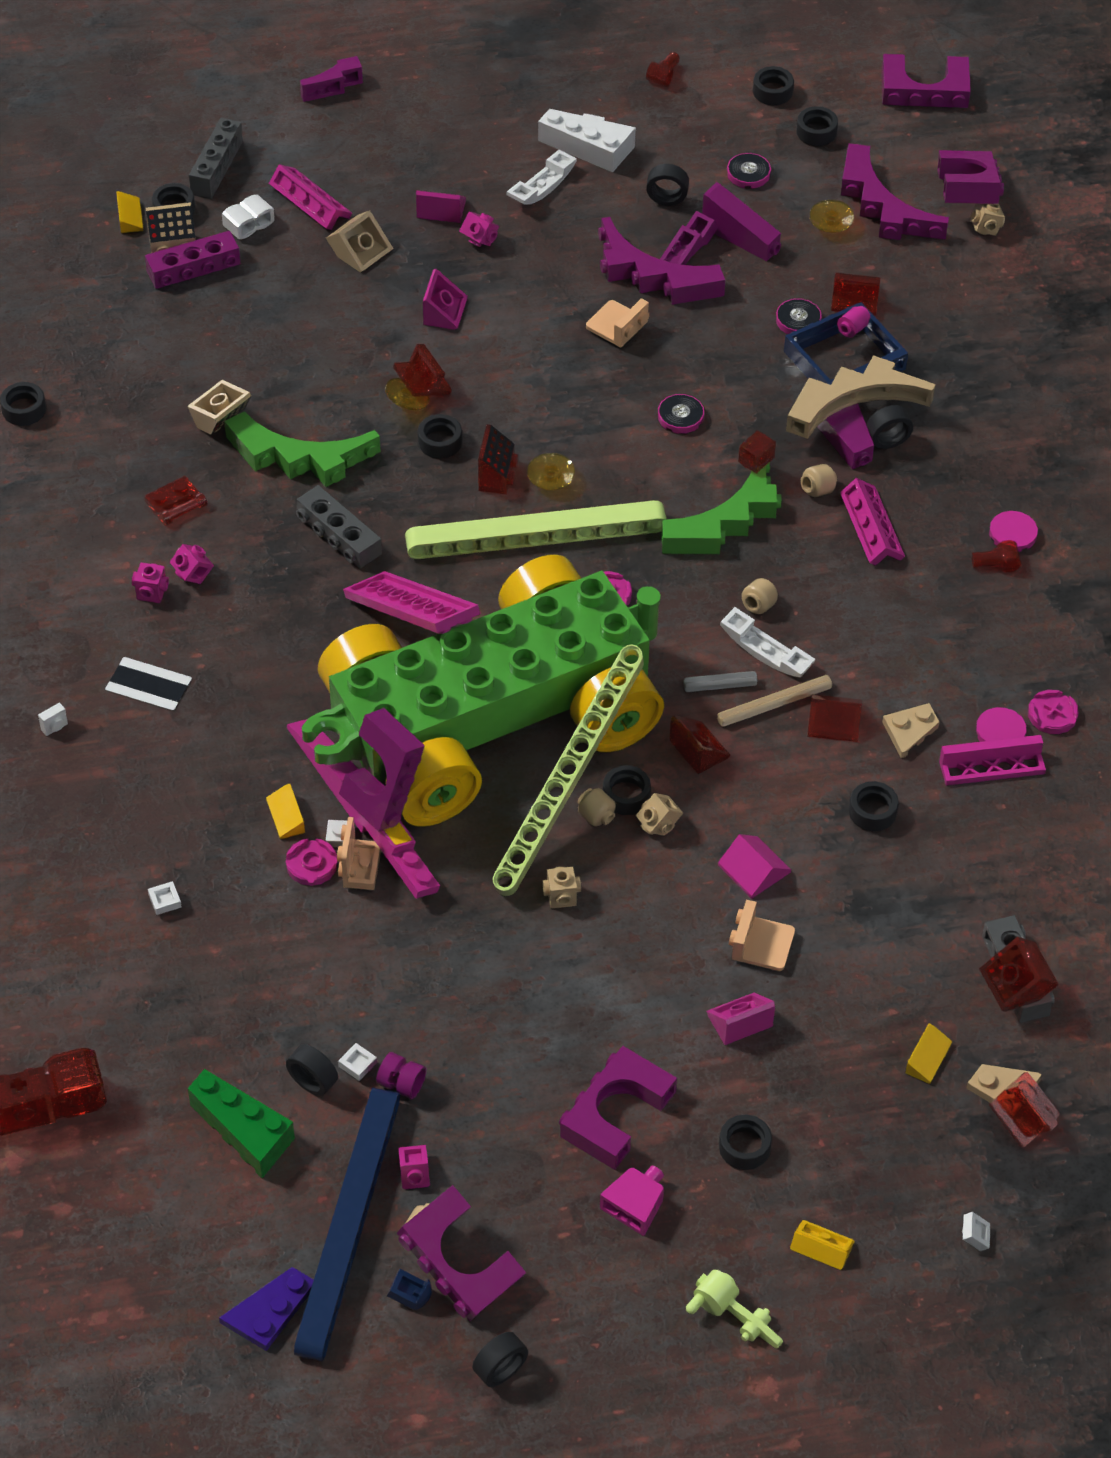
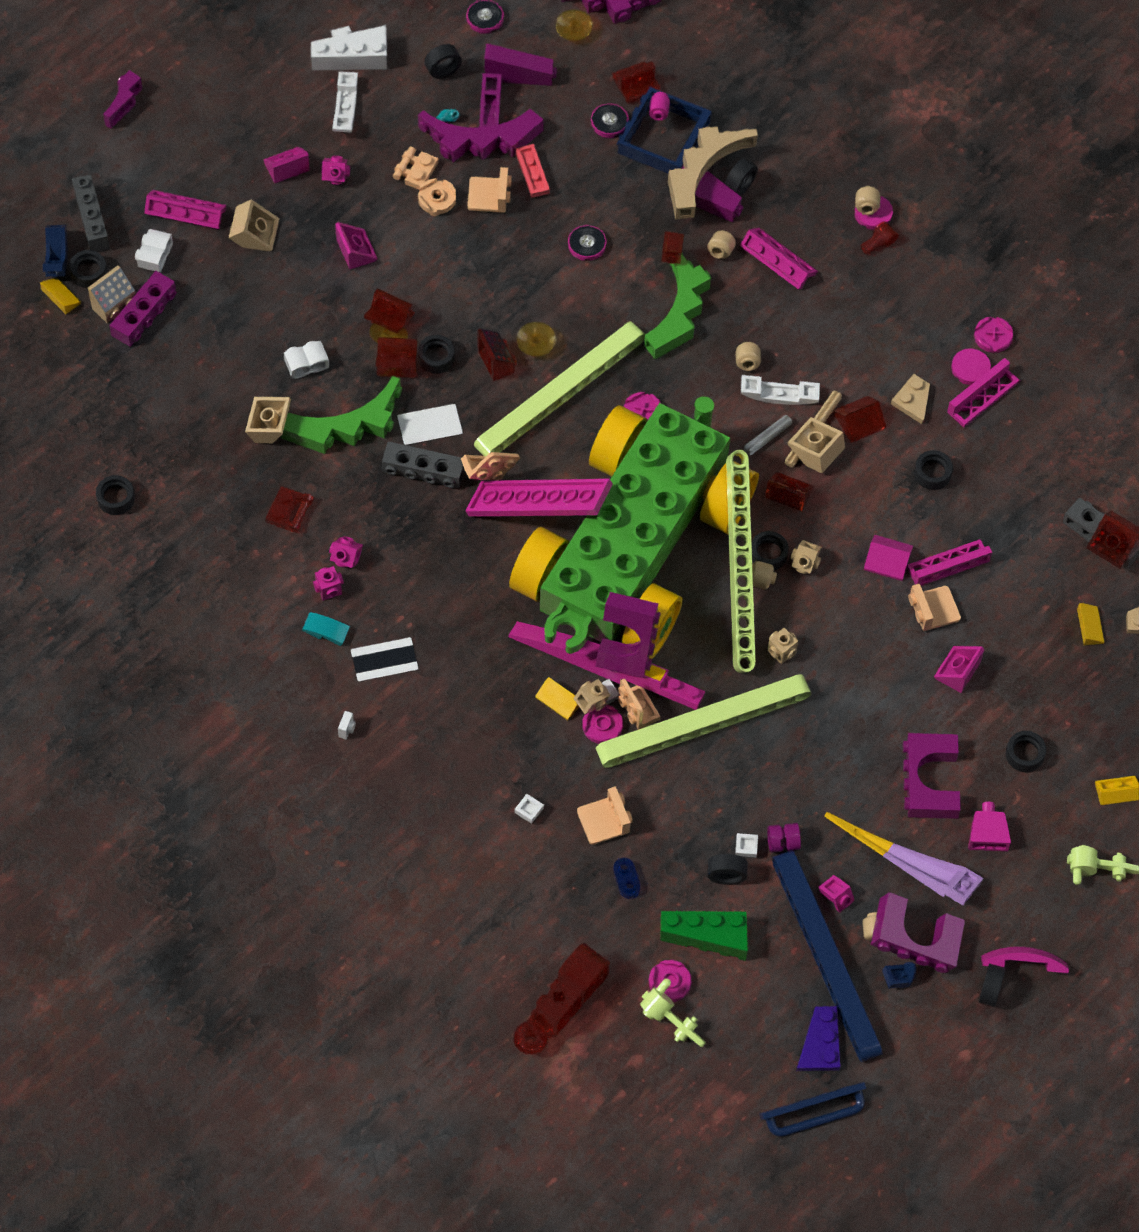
camera: 35 degrees left, 10 degrees up
none -> dark blue arch [43,225,67,277]
none -> white brick [284,341,329,379]
none -> teal slope [302,612,350,646]
none -> clear red bracket [376,337,417,378]
none -> light nougat plate [393,147,438,190]
none -> white sticker [397,404,463,445]
none -> light nougat plate [418,179,456,216]
none -> teal arm [436,109,460,122]
none -> light nougat bracket [461,452,520,481]
none -> coral plate [515,144,550,198]
none -> tan brick [573,679,610,715]
none -> light nougat bracket [577,786,633,845]
none -> yellowish green beam [596,674,811,768]
none -> clear blue plate [613,858,640,899]
none -> yellowish green piece [640,979,706,1047]
none -> dark pink tile [649,960,691,1002]
none -> dark blue piece [759,1082,866,1137]
none -> tan slope [788,417,845,473]
none -> lavender plate [825,812,983,905]
none -> tan head [855,186,880,215]
none -> dark pink fence [907,539,992,586]
none -> dark pink slope [981,947,1069,973]

